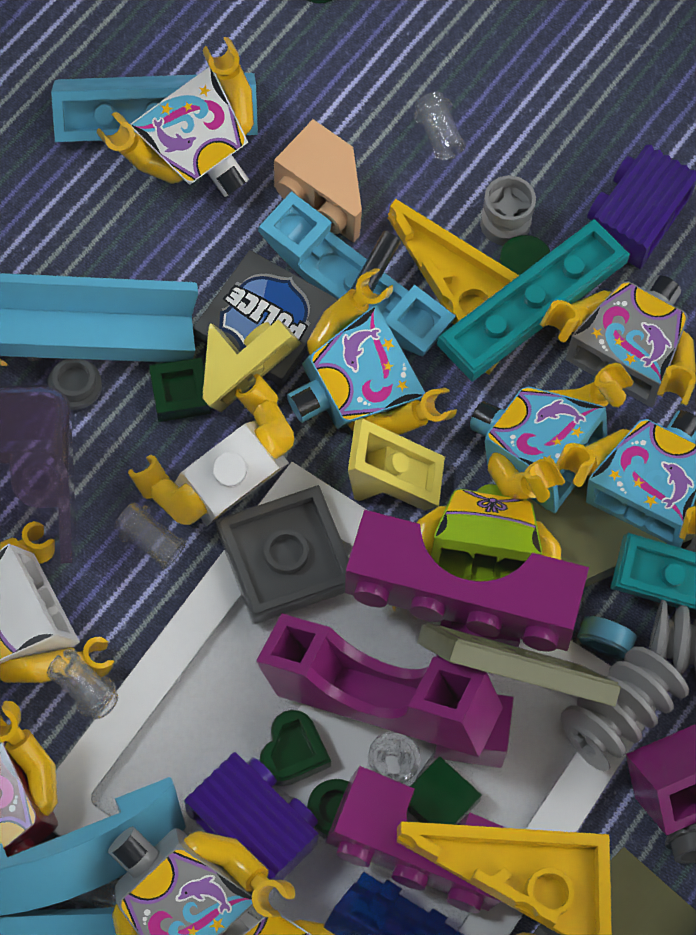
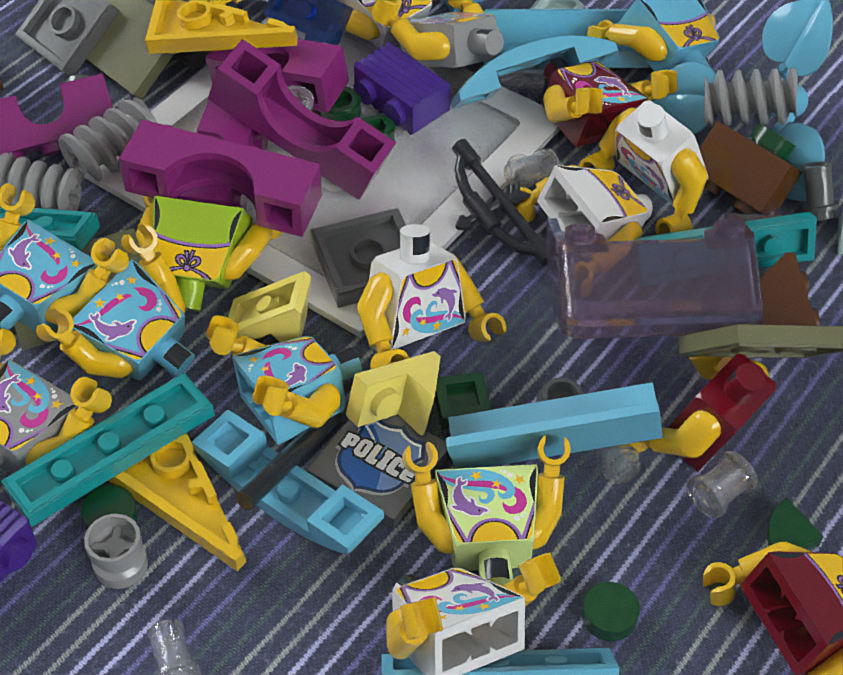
camera: 175 degrees left, 15 degrees down
clear pin [114,502,187,569] -> none
light nougat slope [274,119,362,243] -> none
olive tile [417,622,621,707] -> none
medium azure tile [577,616,637,659] -> none
none -> torso [402,435,571,585]
none -> black piece [452,139,557,265]
none -> dark green tile [582,582,640,641]

